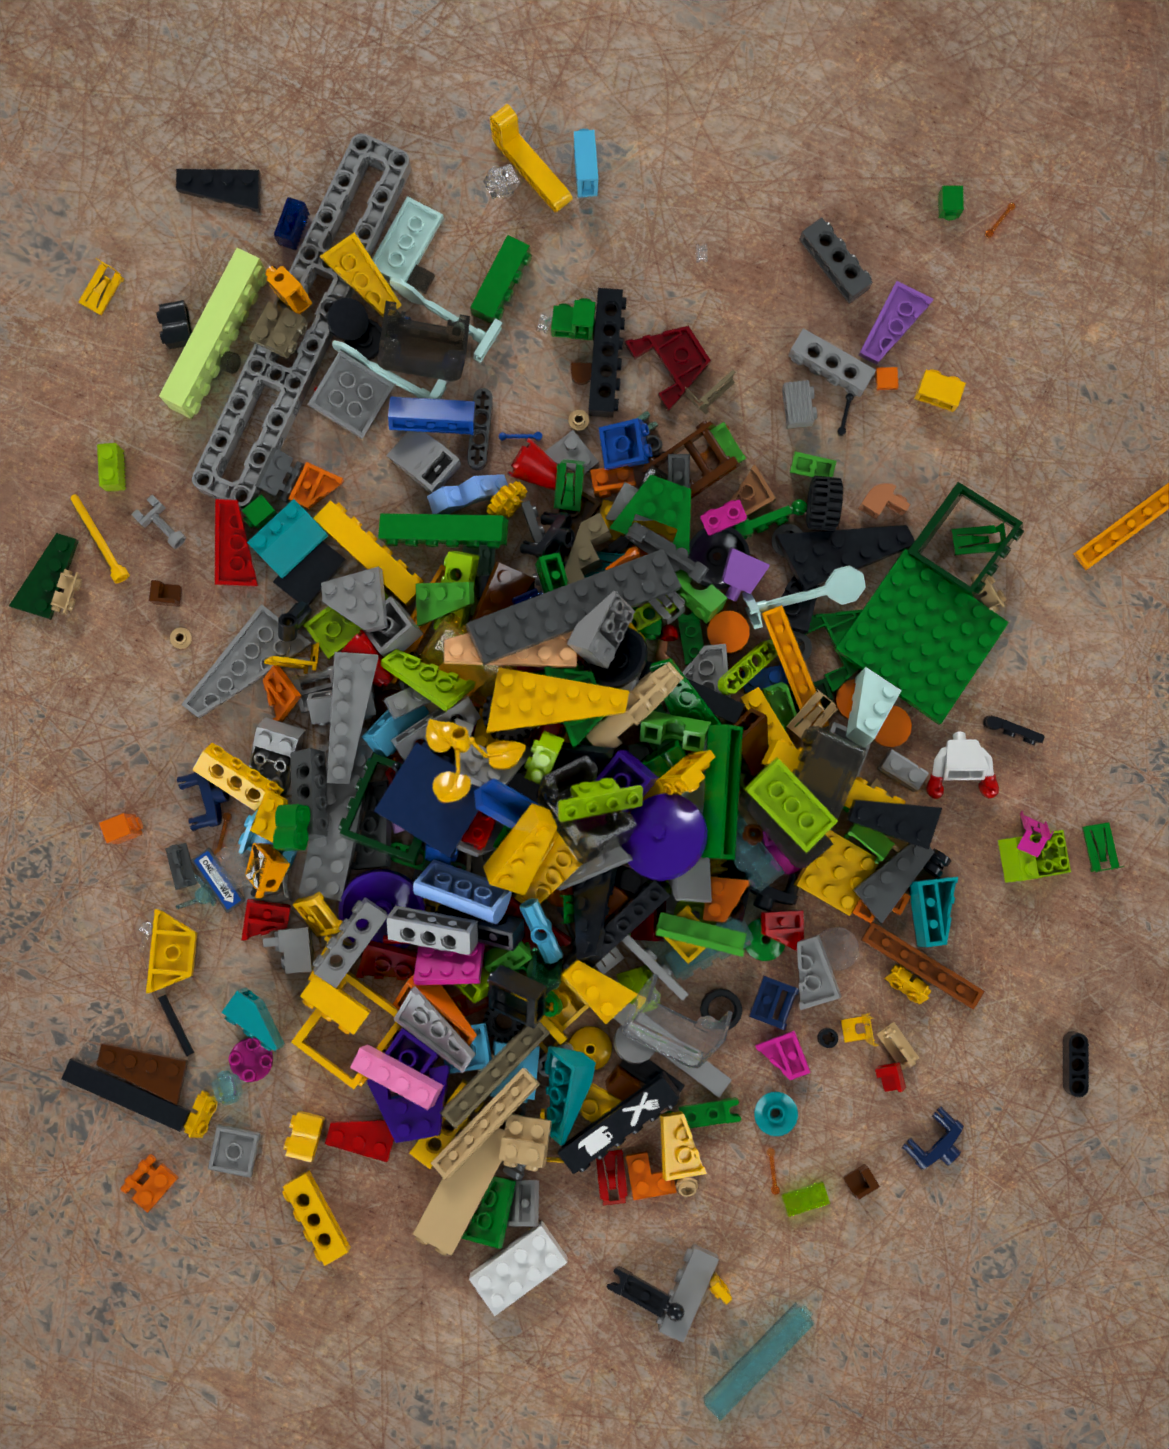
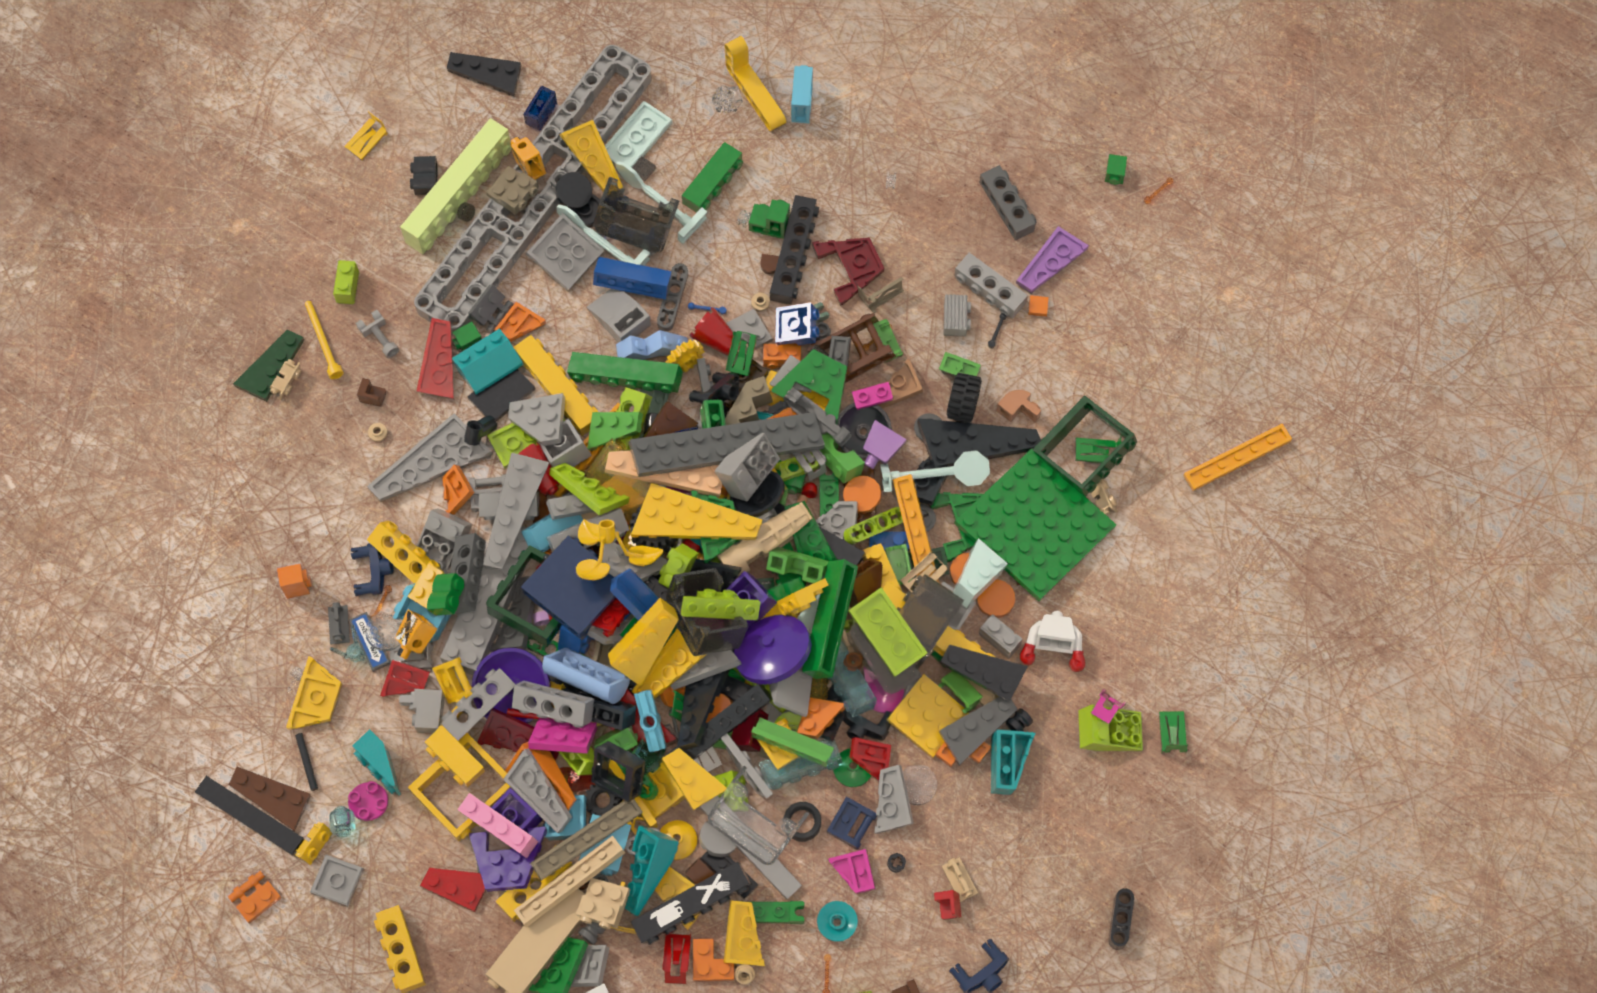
camera: 10 degrees right, 15 degrees down
yellow piece [264,642,319,674] -> none
yellow brick [284,1111,325,1162] -> none
green plate [732,499,807,539] -> none
yellow piece [841,1013,878,1046] -> none
dark orange plate [861,922,985,1010] -> none
yellow hinge [884,964,931,1005] -> none
yellow brick [914,369,966,412] -> none
black hinge [983,715,1045,746] -> none

